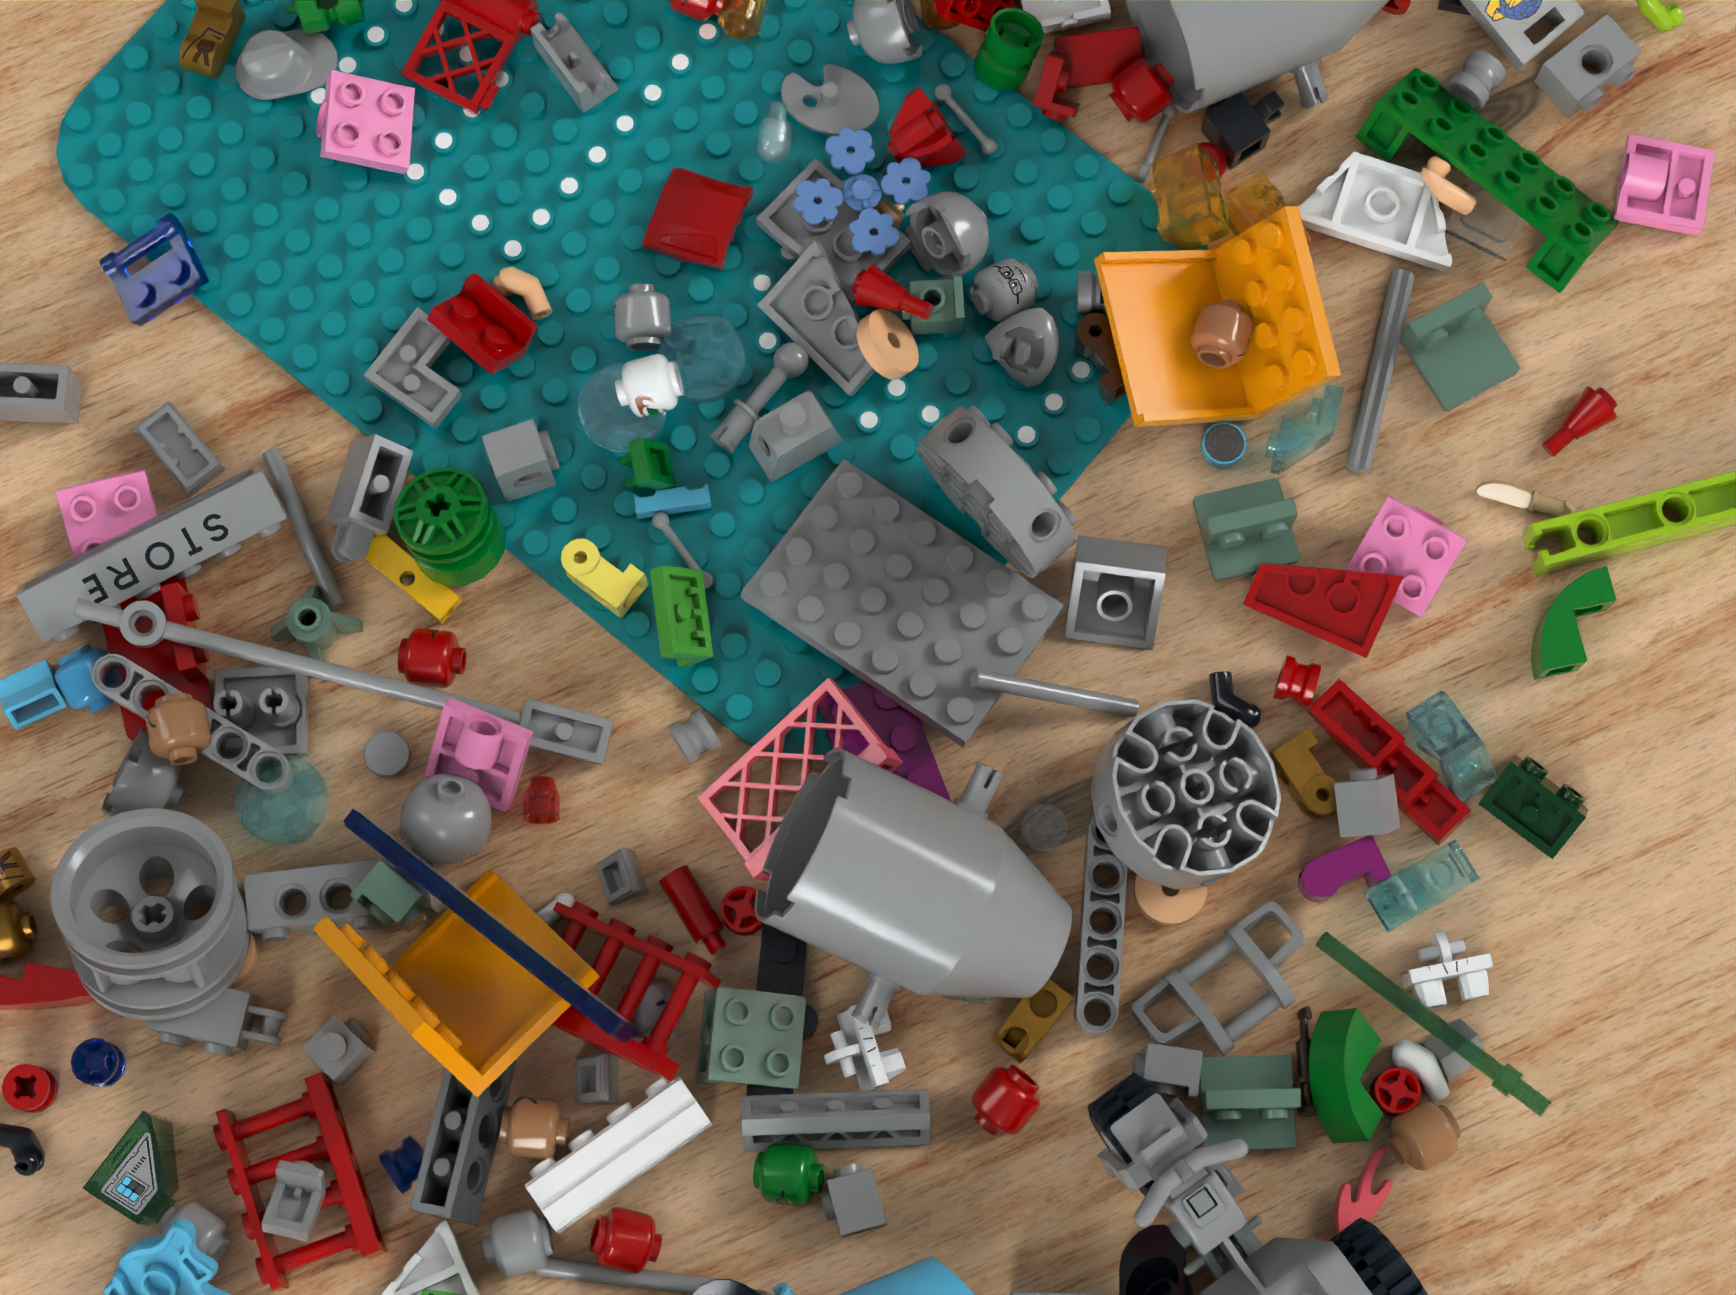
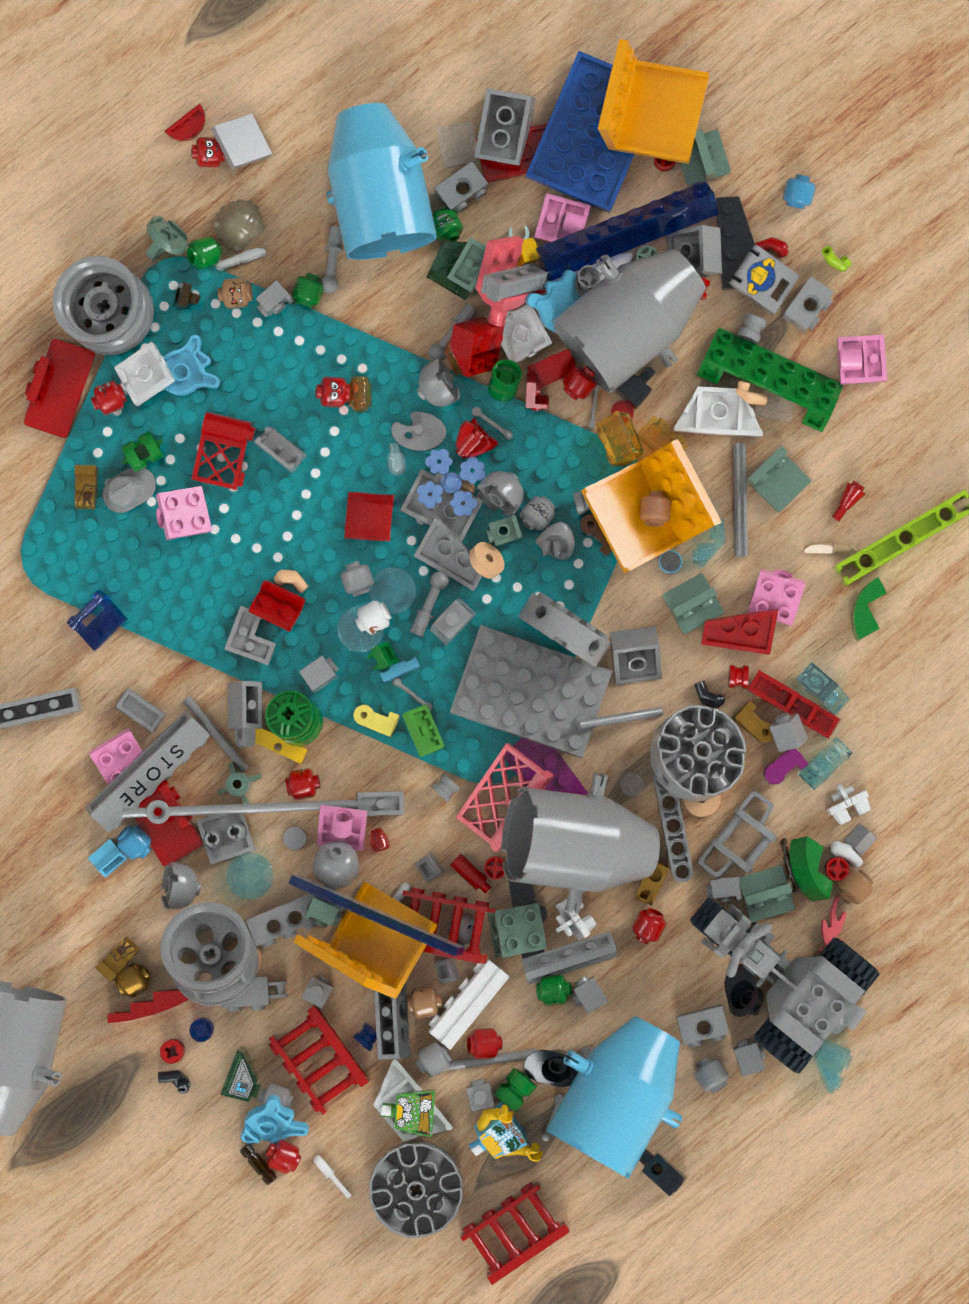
camera: 10 degrees left, 10 degrees up
light grey beam [92,654,294,795] -> none
medium nougat head [146,693,211,765] -> none
light grey bracket [261,1160,326,1242] -> none
red cone [852,264,933,320] -> none
clear green bar [1316,931,1552,1117] -> none
dark green bracket [1479,755,1588,860] -> none

